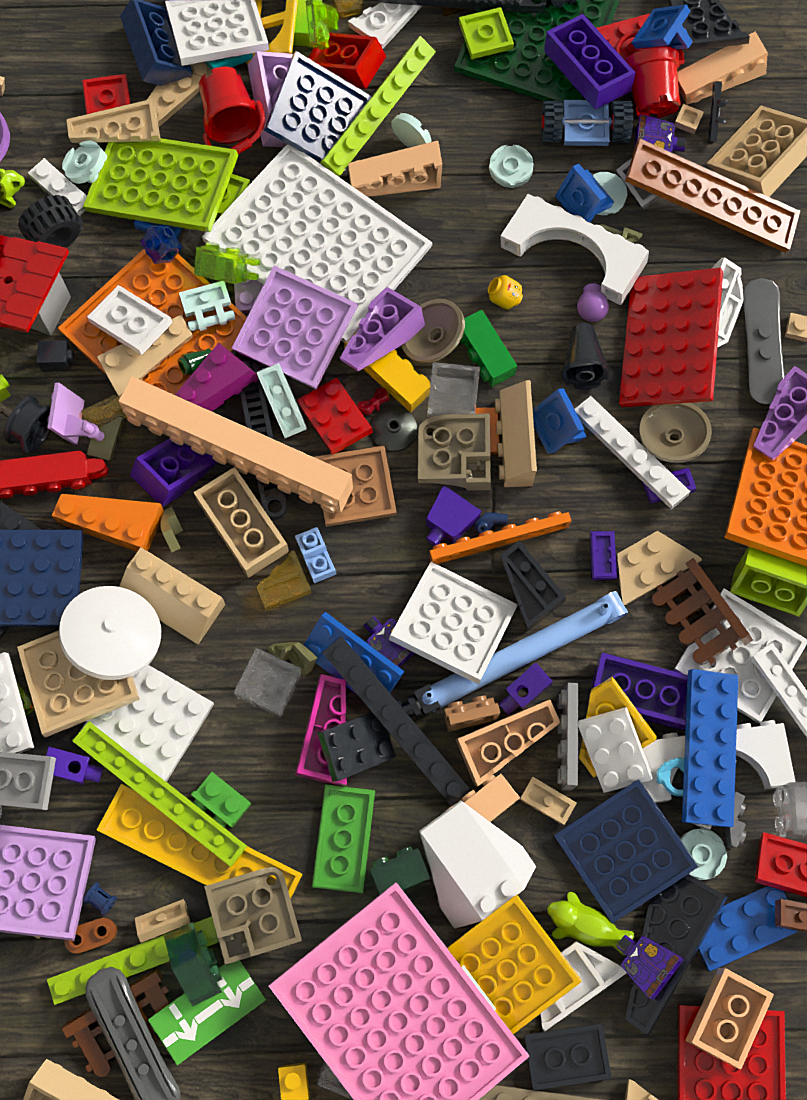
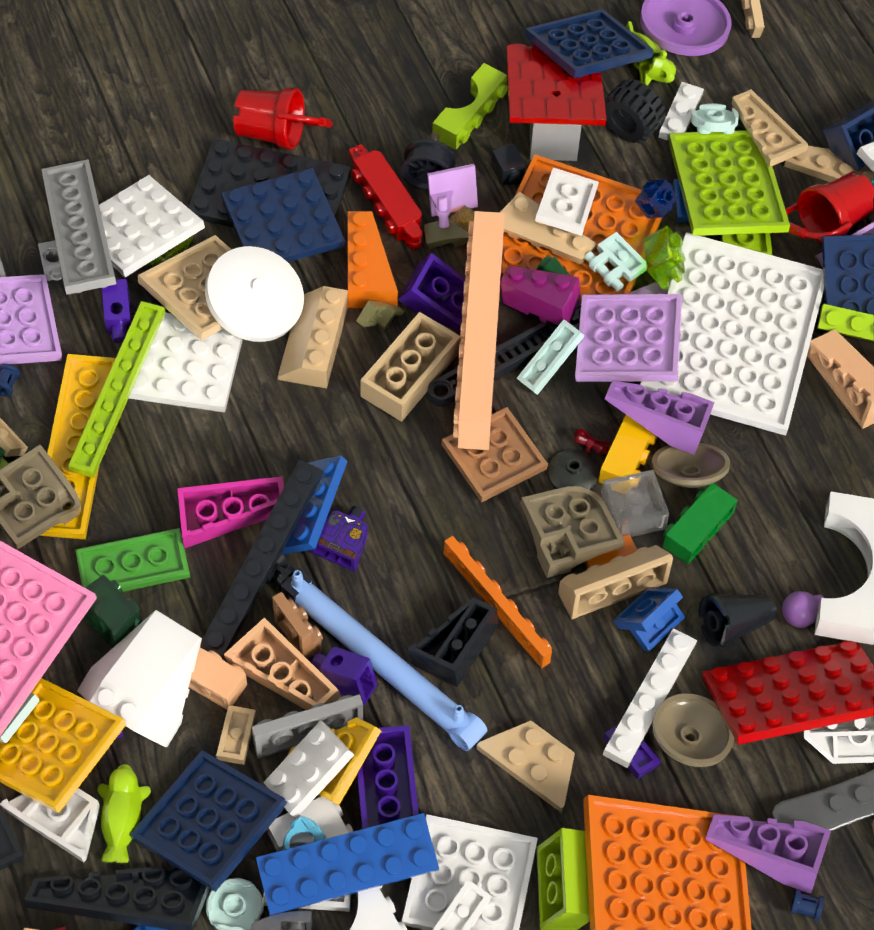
camera: 70 degrees right, 15 degrees down
red plate [82,74,131,115] -> none
bright green bracket [191,772,251,828] -> none
clear brick [234,648,303,718] -> none
clear yellow wing [257,551,311,611] -> none
olive slope [268,642,317,676] -> none
light blue slope [295,527,337,583] -> none
red plate [297,378,373,455] -> none
black plate [317,712,396,782] -> none
white plate [389,562,518,684] -> none
dark purple torso [426,486,481,546] -> none
dark blue arm [475,512,508,534] -> none
yellow head [488,275,523,309] -> none
dark purple plate [589,531,617,580] -> none
torso [616,935,684,999] -> none
reddish brown fence [652,558,753,665] -> none

